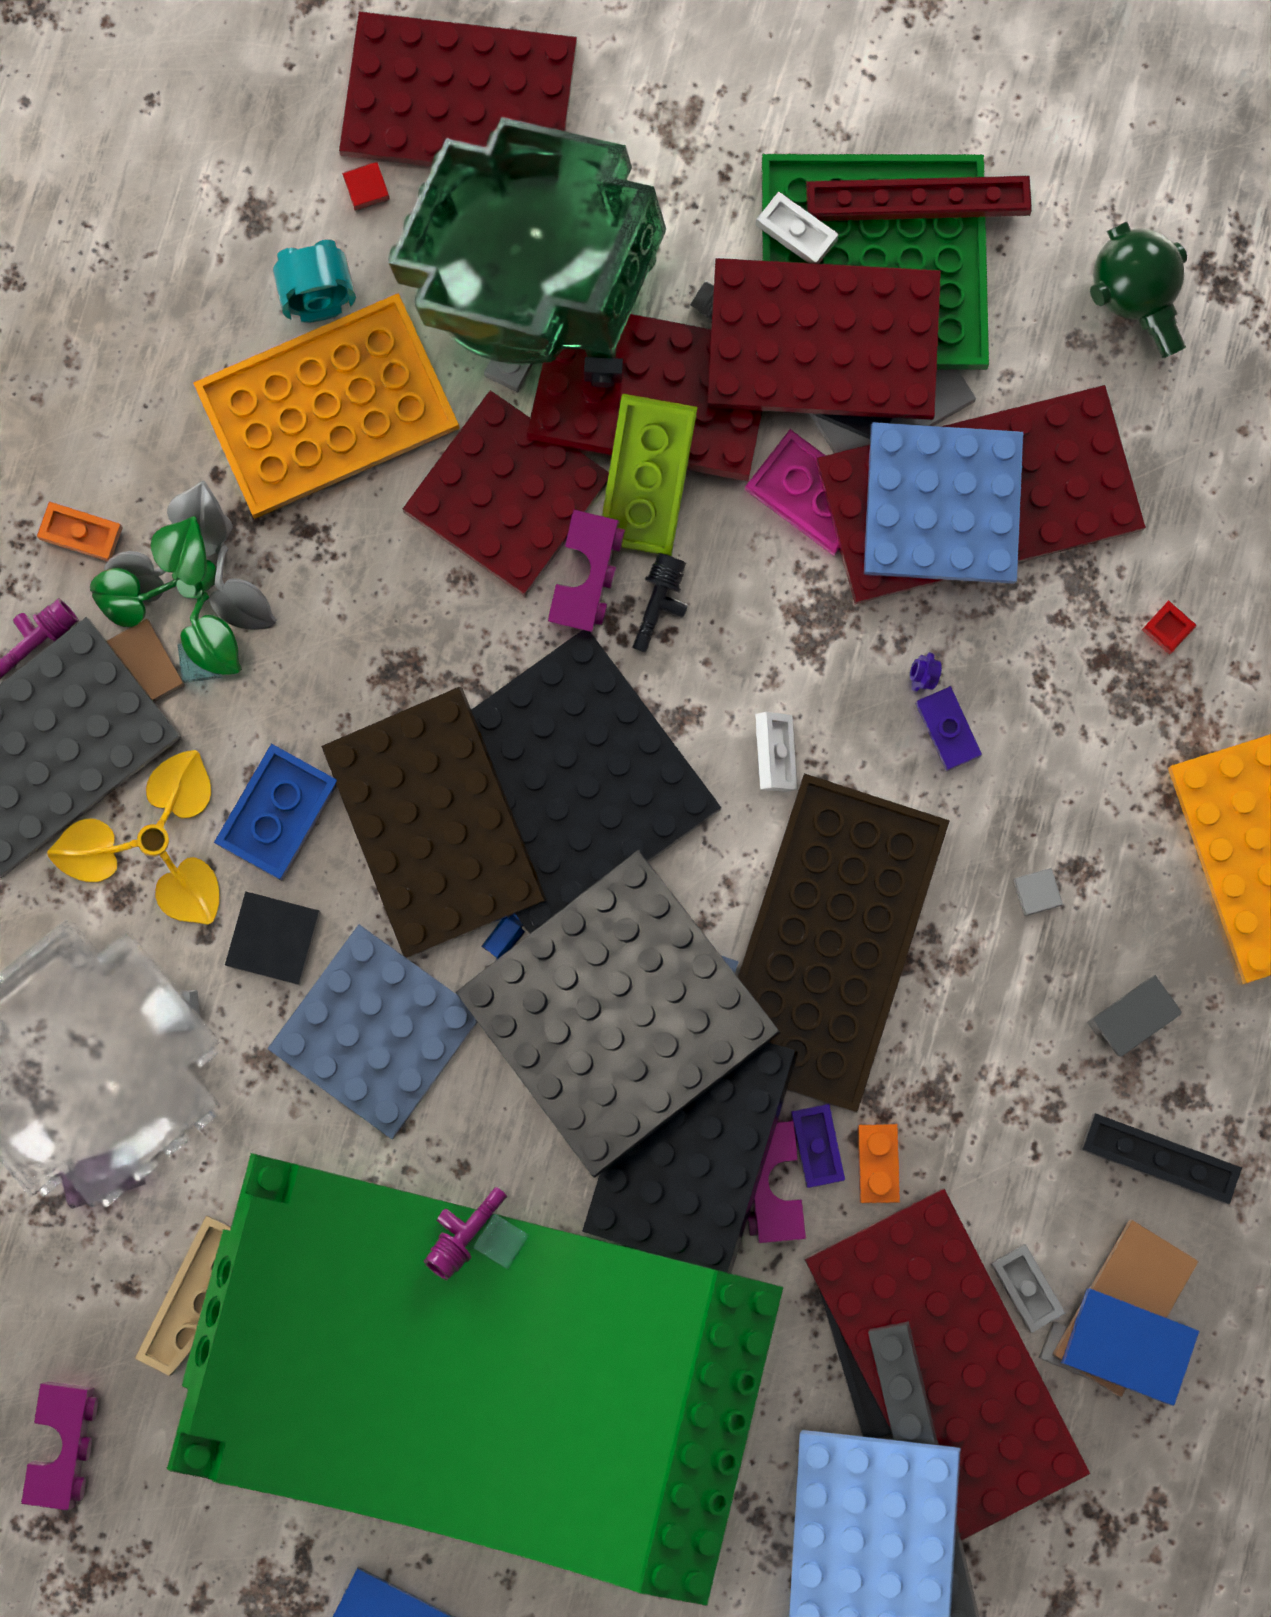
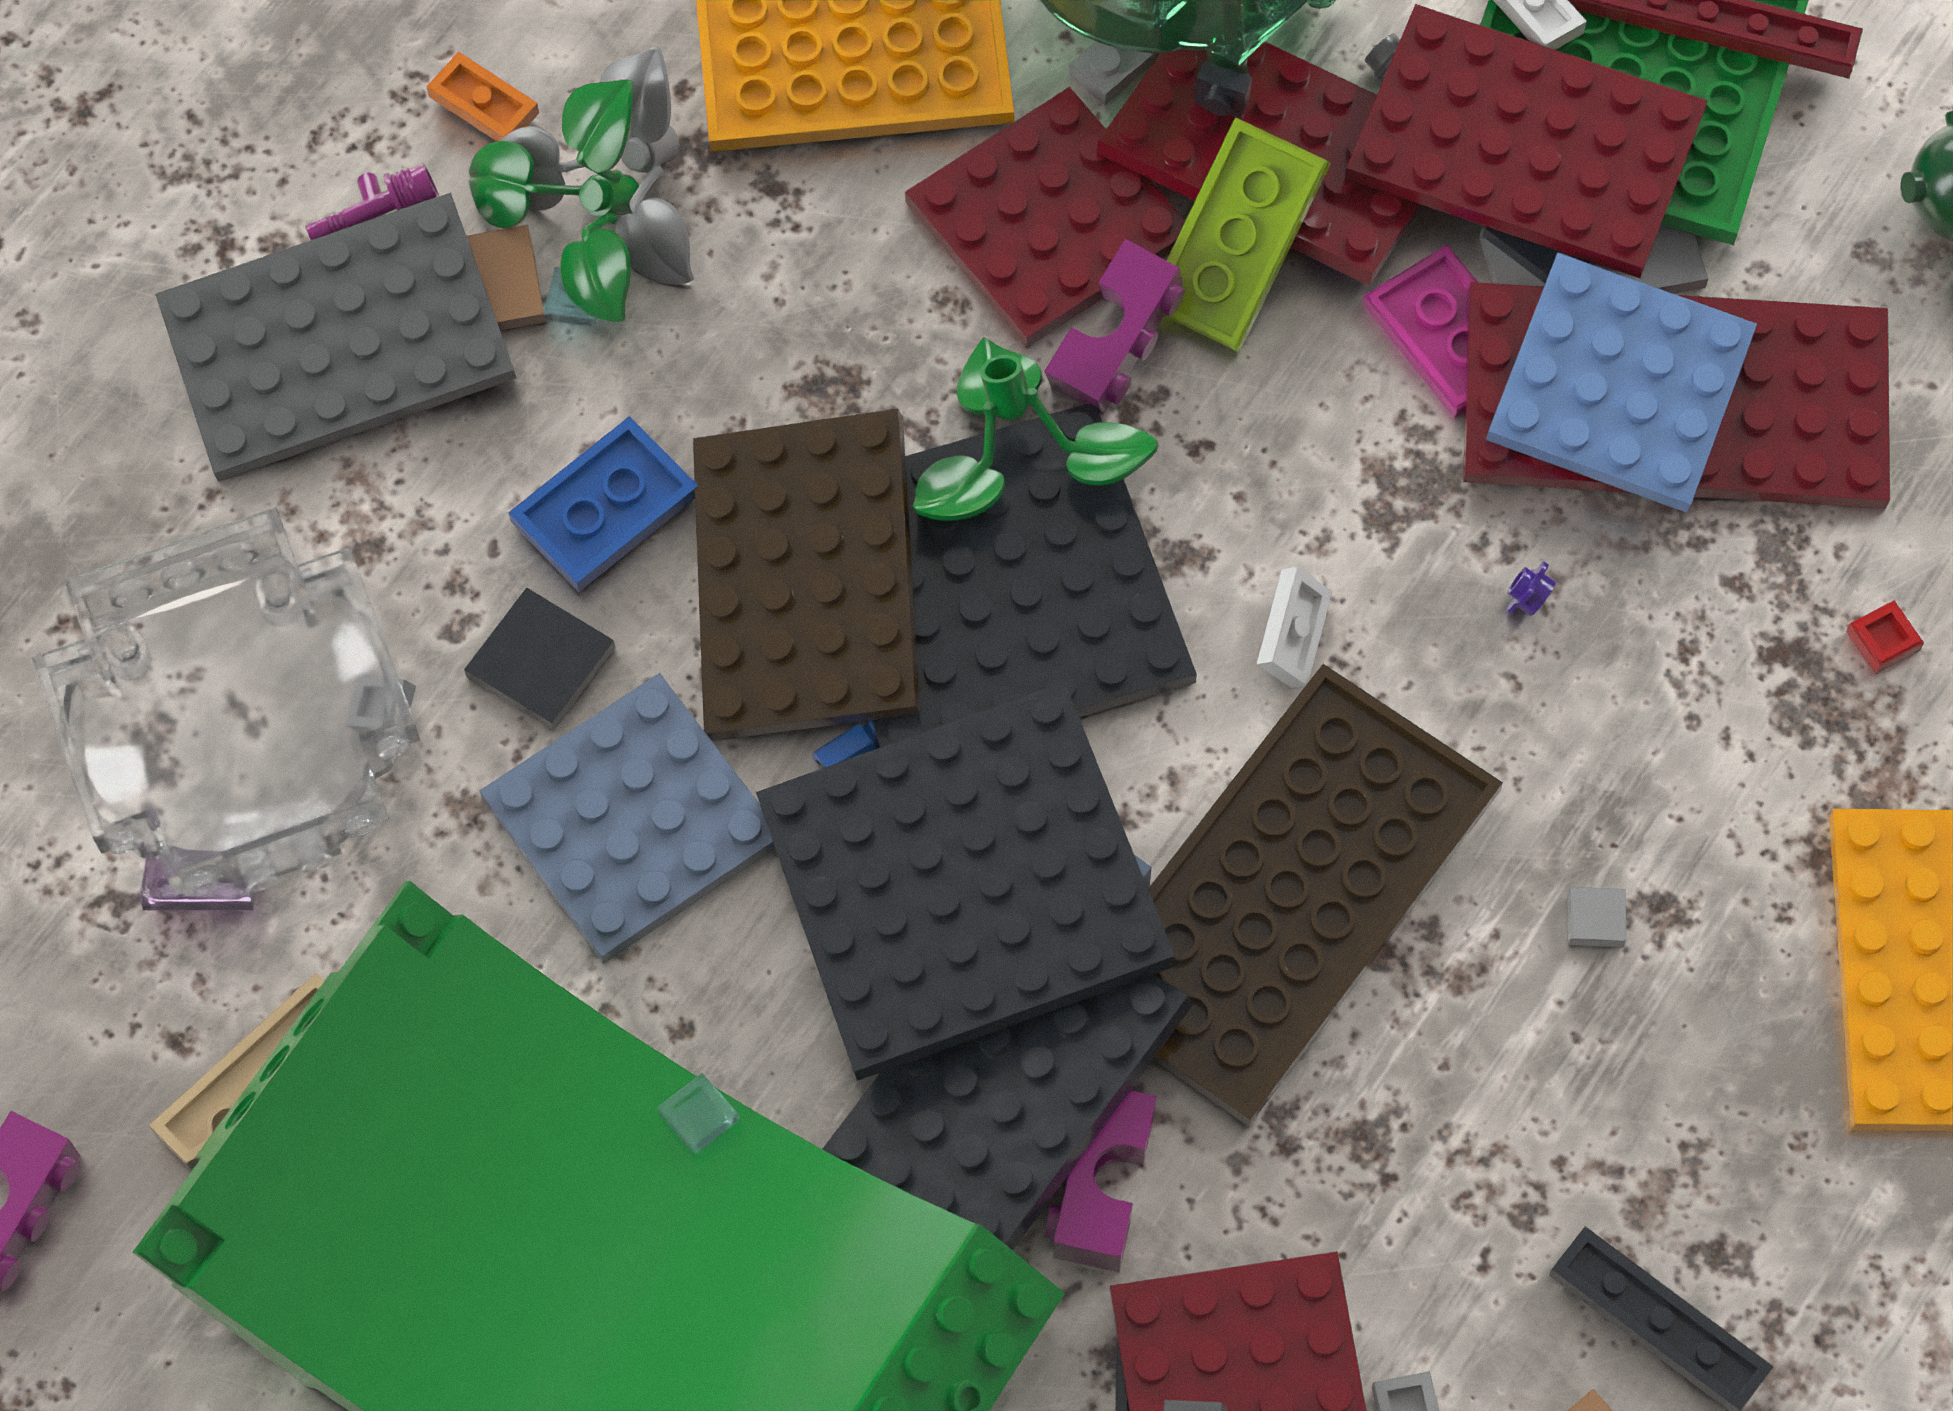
camera: 20 degrees right, 15 degrees down
yellow plant [47,750,219,925] -> none
magenta piece [424,1187,507,1281] -> none
black piece [632,553,688,653] -> none
dark purple plate [791,1104,845,1188] -> none
orange plate [858,1124,900,1203] -> none
dark purple plate [915,686,982,772] -> none
dark grey panel [1087,975,1182,1057] -> none
none -> green plant [912,337,1159,521]

